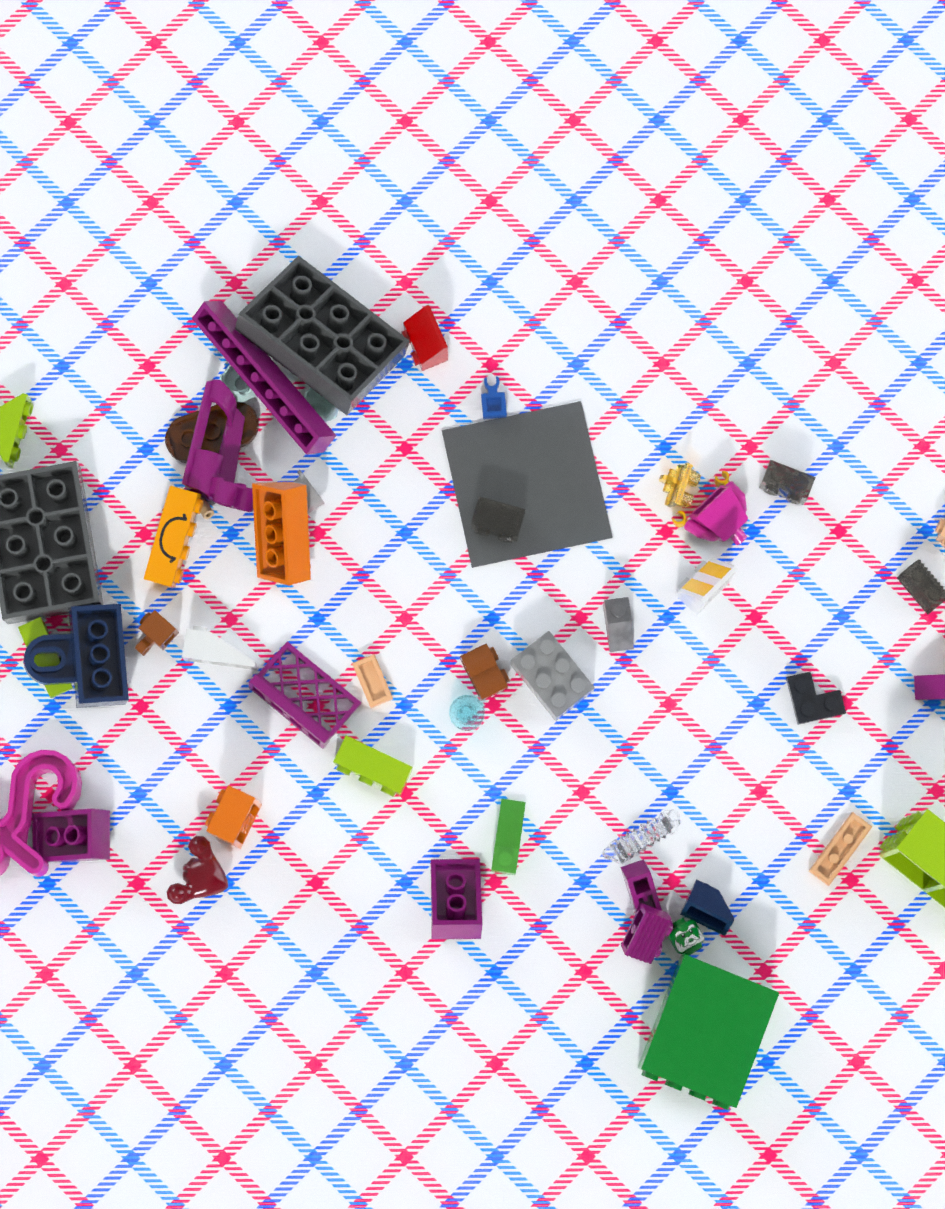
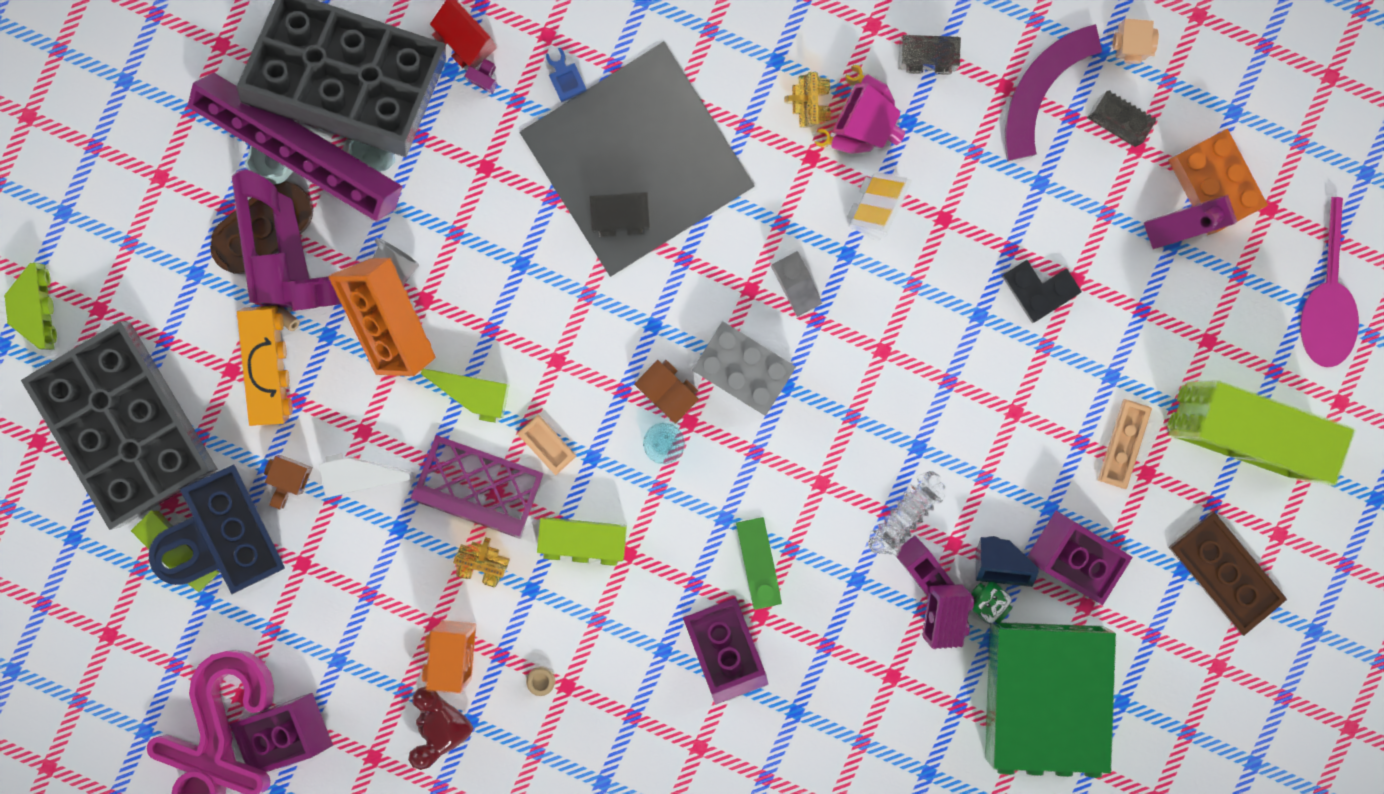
camera: 25 degrees left, 10 degrees up
none -> lime slope [421,369,510,423]
none -> clear yellow hips [453,537,510,587]
none -> magenta tile [464,58,498,94]
none -> tan tile [526,666,556,696]
none -> magenta tile [1005,24,1102,162]
none -> magenta slope [1027,511,1133,605]
none -> reddish brown tile [1168,511,1288,636]

